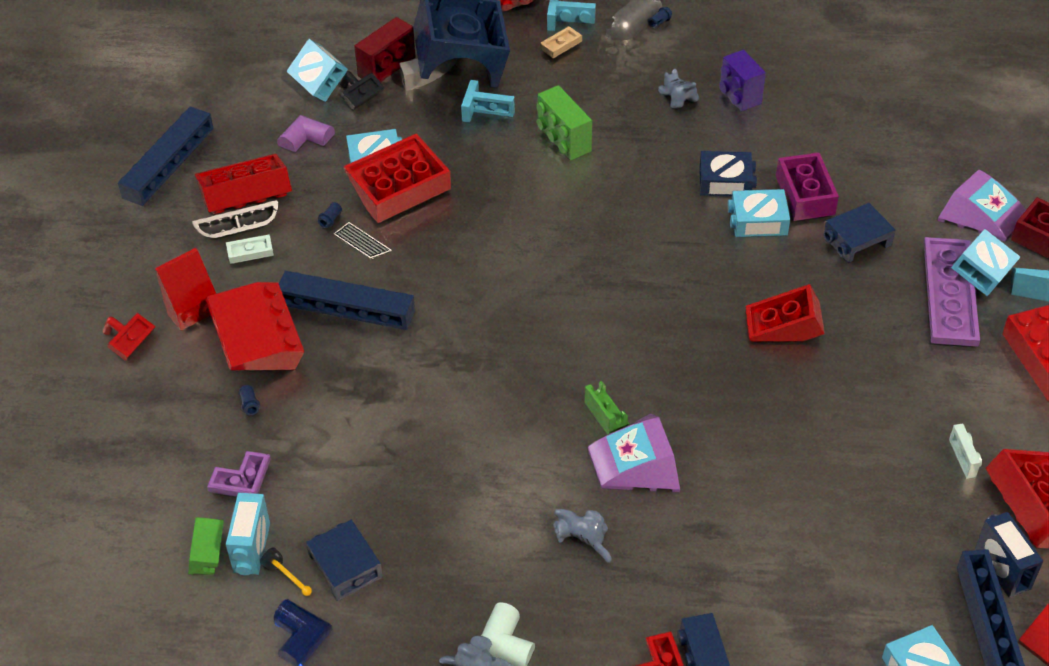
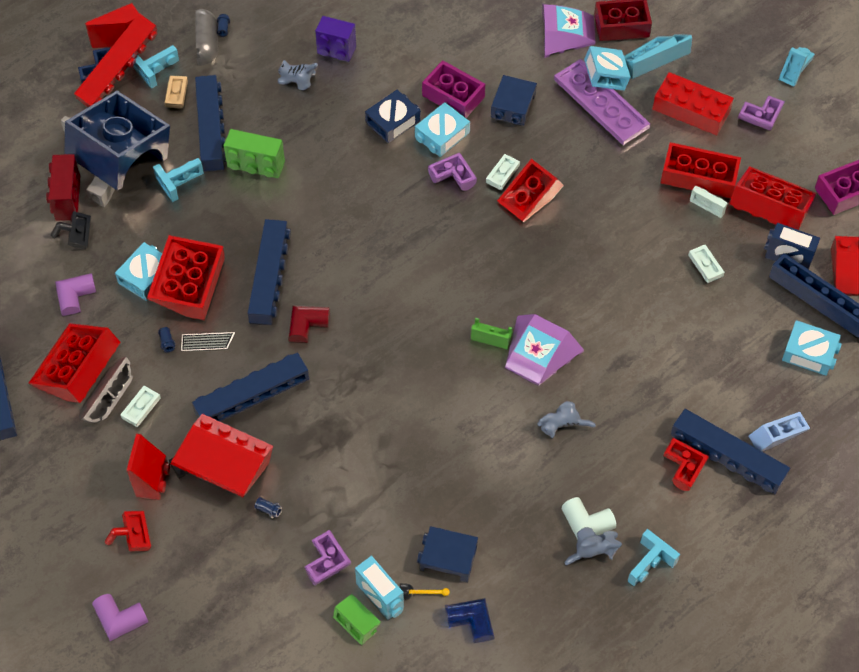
camera: 45 degrees left, 10 degrees up
medium azure brick [287,39,348,102] -> none
none -> medium lavender brick [92,594,148,641]
none -> dark blue brick [195,75,226,172]
none -> dark blue brick [248,219,291,325]
none -> dark red brick [288,305,330,343]
none -> medium lavender brick [428,153,477,191]
none -> light aqua plate [486,154,520,190]
none -> red brick [660,142,741,198]
none -> light aqua plate [688,245,725,283]

